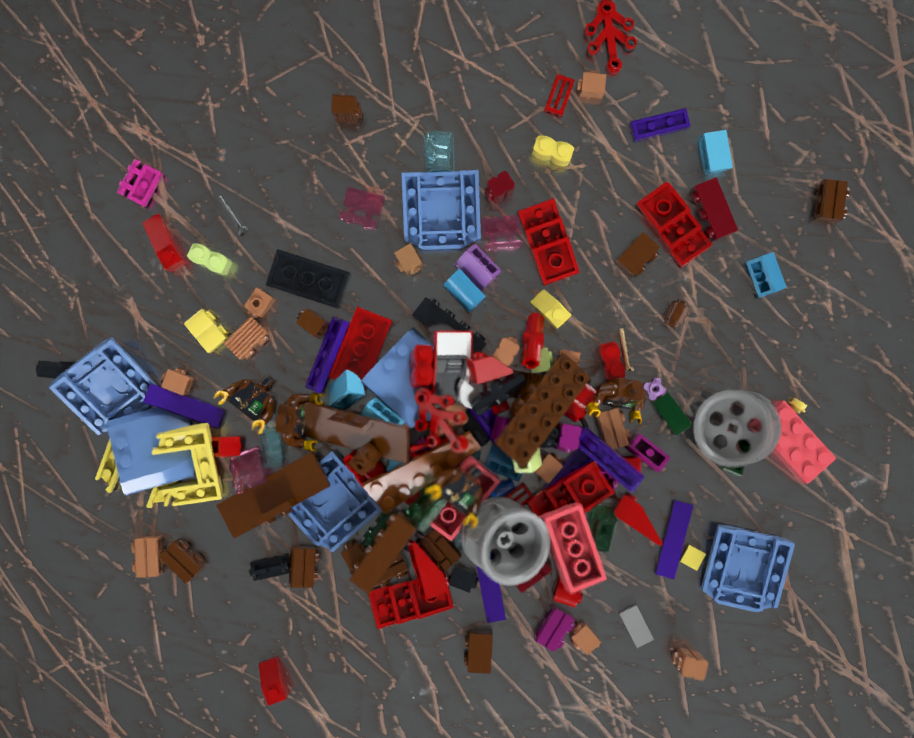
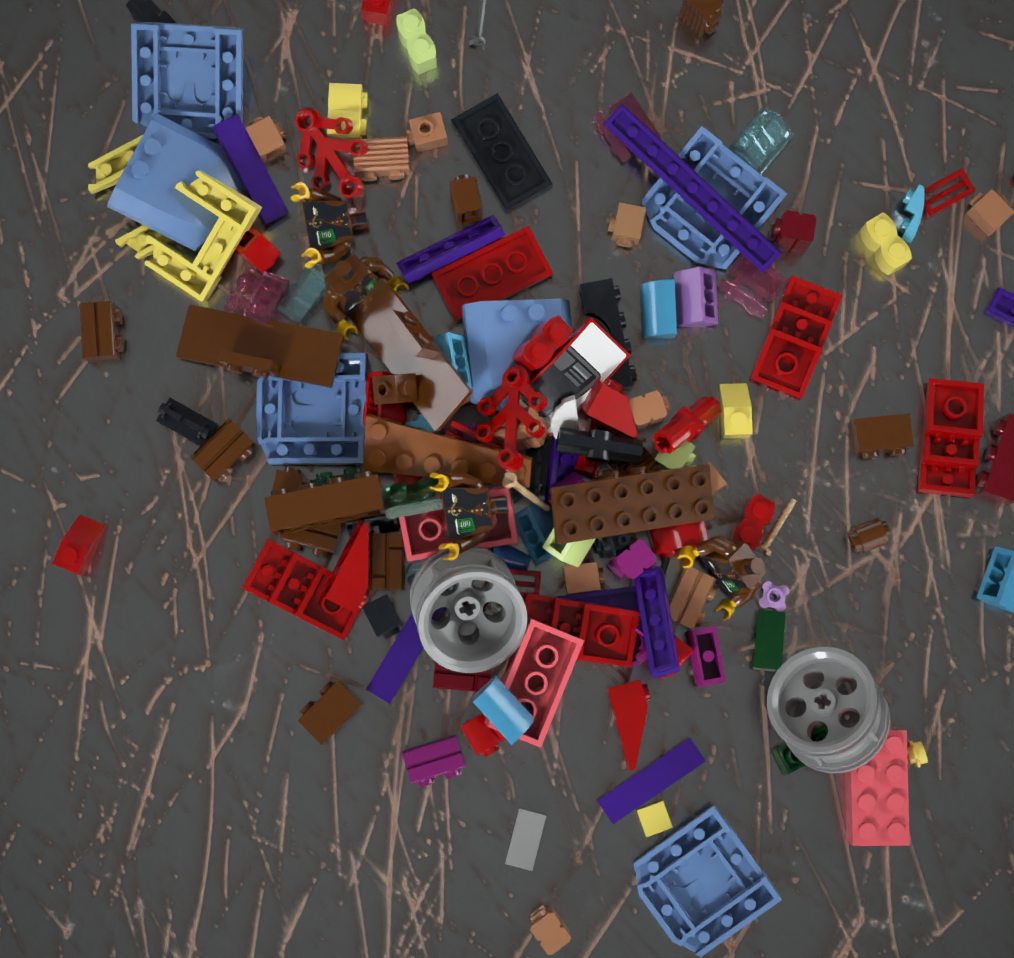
camera: 35 degrees right, 5 degrees down
nougat brick [131,535,163,578] -> none
medium azure brick [328,370,364,410] -> none
nougat brick [569,621,601,655] -> none
clear green brick [589,506,618,552] -> none
none -> red plant [295,107,368,198]
none -> dark azure brick [470,675,534,745]
none -> tan piece [502,472,550,512]
none -> dark purple tile [603,104,782,274]
none -> medium azure slope [898,184,925,244]

